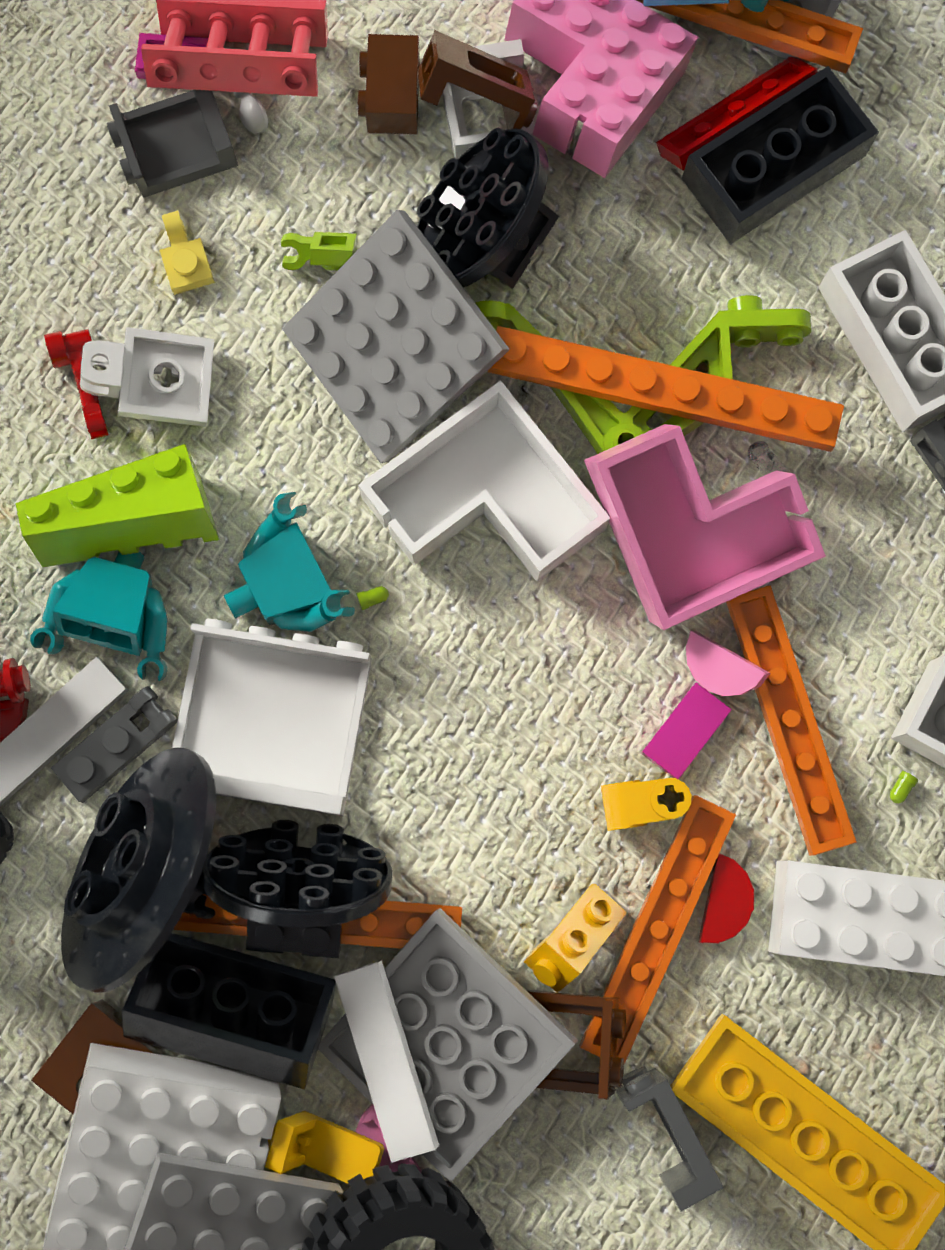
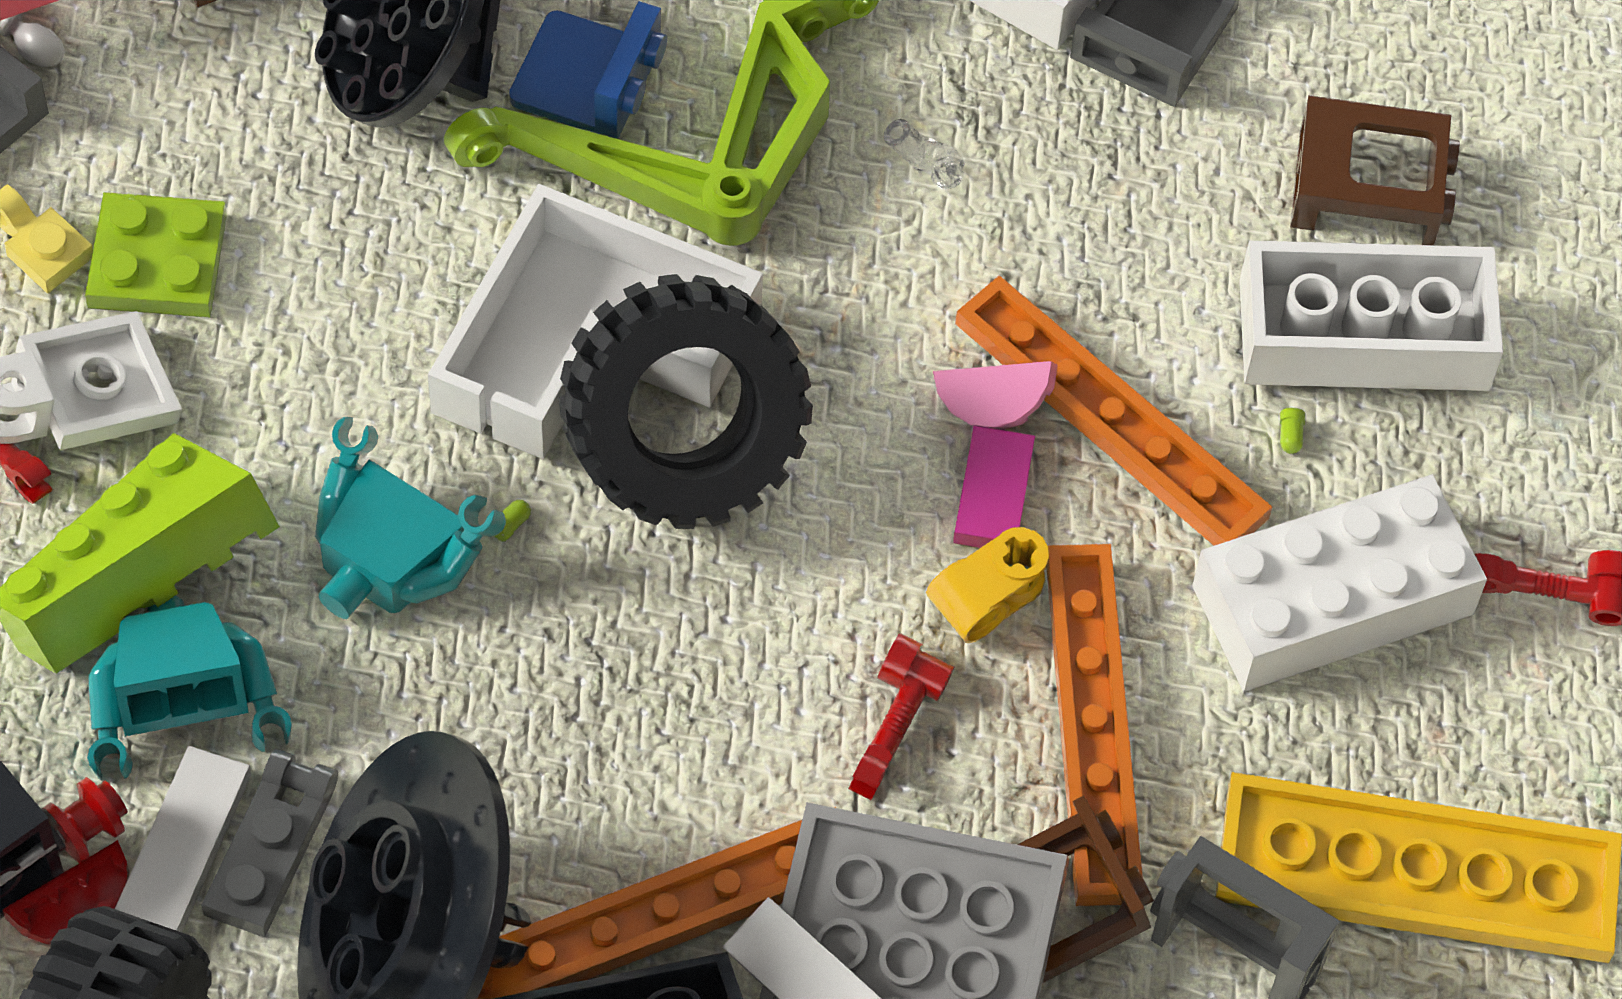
camera: 30 degrees left, 20 degrees down
white panel [172,619,372,816] -> none
black bracket [202,820,392,959] -> none
lime plate [281,232,357,271] -> none
light grey plate [282,210,510,463] -> none
orange plate [487,326,844,452] -> none
yellow bracket [524,883,626,992] -> none
bright pink piece [584,424,826,630] -> none
red tile [698,853,754,943] -> none
none -> lime plate [85,192,227,318]
none -> blue bracket [509,1,668,139]
none -> black tyre [559,274,813,529]
none -> red brick [848,633,955,800]

